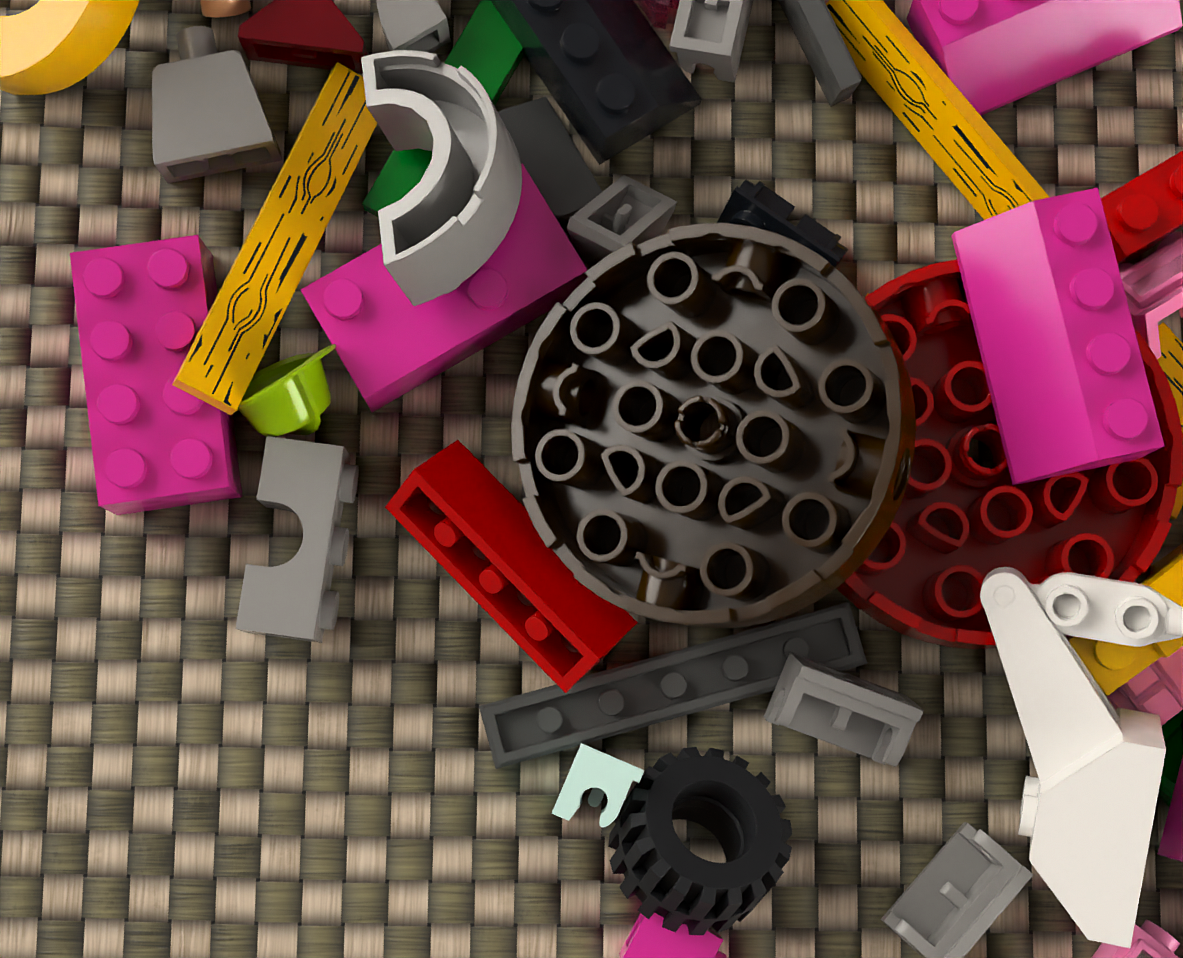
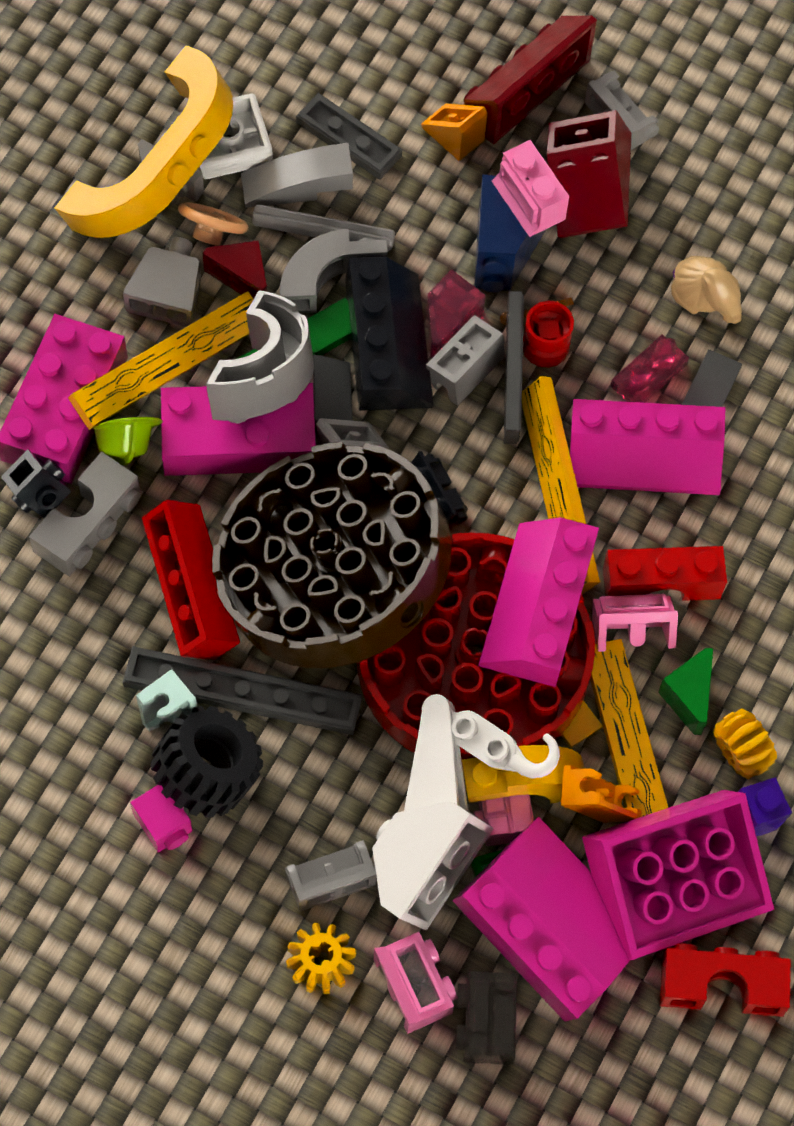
camera: 30 degrees right, 15 degrees down
light grey hinge [764,652,924,767] -> none
none -> black brick [1,449,71,518]

